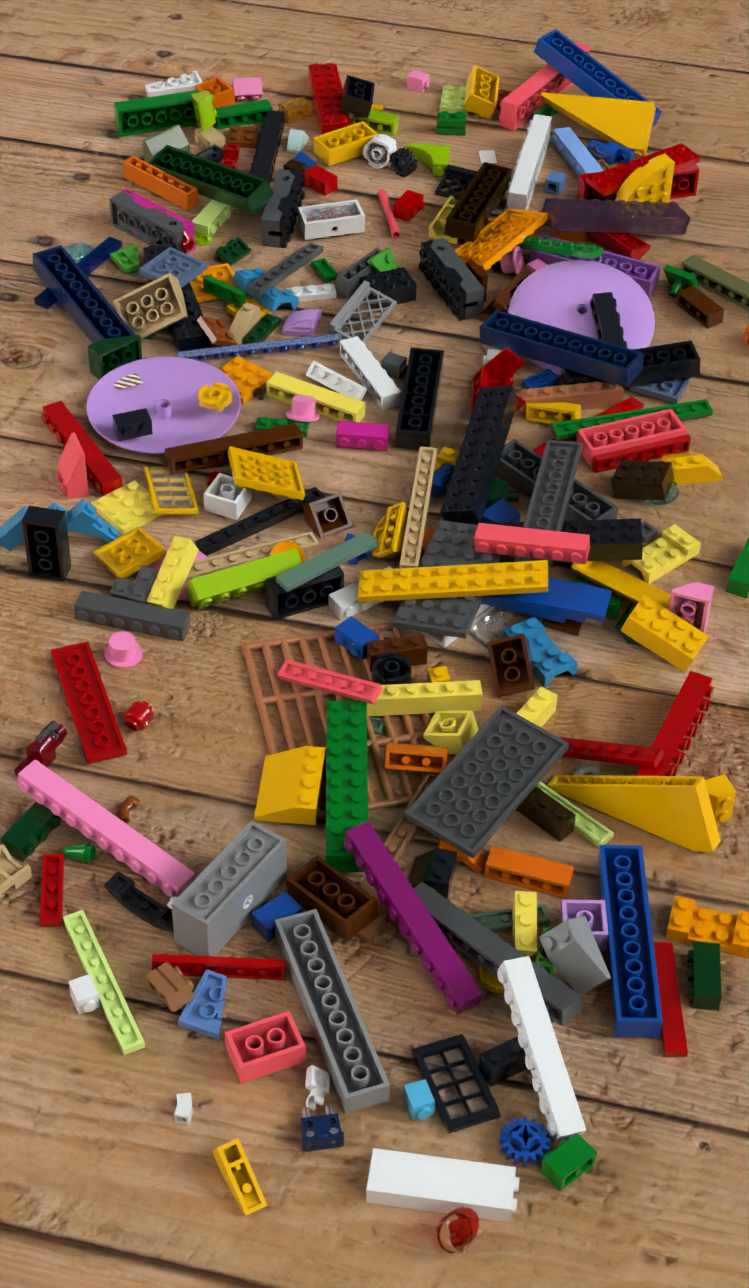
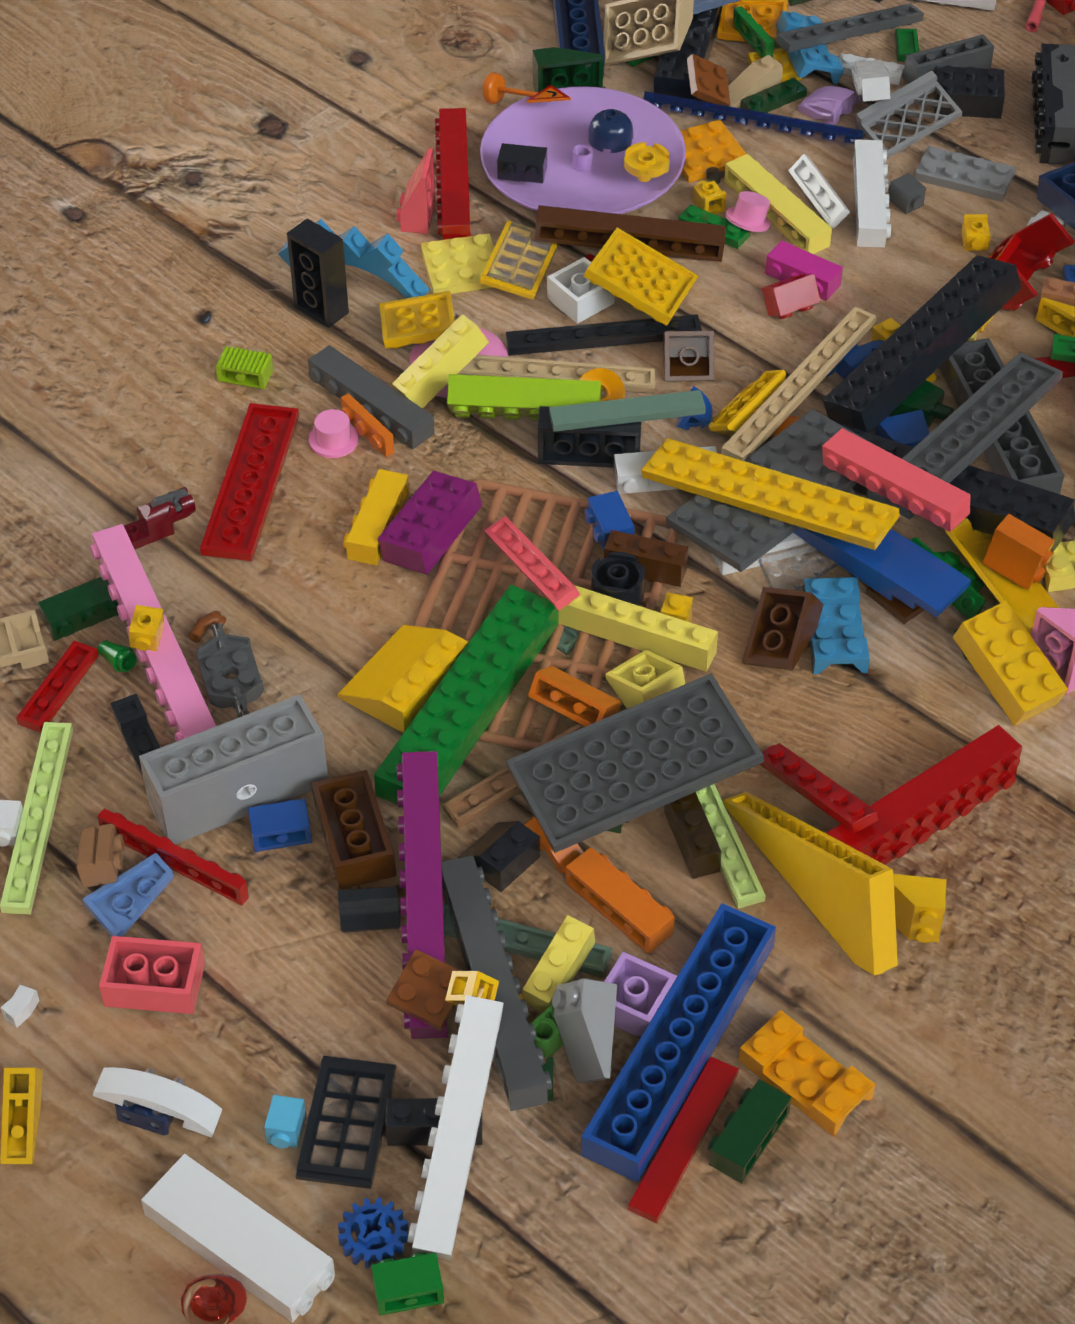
camera: 30 degrees right, 5 degrees up
flat silver brick [110,566,159,604] -> none
sticker [114,373,143,390] -> none
red head [124,701,154,731] -> none
light grey brick [275,909,390,1114] -> none
white plate [305,1065,330,1110] -> none
bright green wing [367,247,398,273] -> none
black brick [395,347,444,449] -> none
light yellow brick [516,687,558,727] -> none
light grey arm [570,764,601,775] -> none
none -> white slope [92,1067,222,1138]
none -> yellow brick [129,605,165,651]
none -> dark grey plate [196,623,264,718]
none -> lime brick [215,346,273,389]
none -> black panel [338,886,400,933]
none -> orange plate [340,393,394,457]
none -> yellow brick [343,469,409,566]
none -> magenta brick [377,470,482,575]
none -> dark orange plate [386,949,460,1031]
none -> yellow brick [445,971,499,1006]
none -> orange piece [483,72,571,104]
none -> dark blue cylinder [588,109,633,153]
none -> yellow brick [693,180,726,214]
none -> brick [762,273,821,319]
none -> white brick [851,60,890,102]
none -> light grey plate [914,146,1016,202]
none -> yellow brick [961,214,991,251]
none -> orange brick [983,514,1055,590]

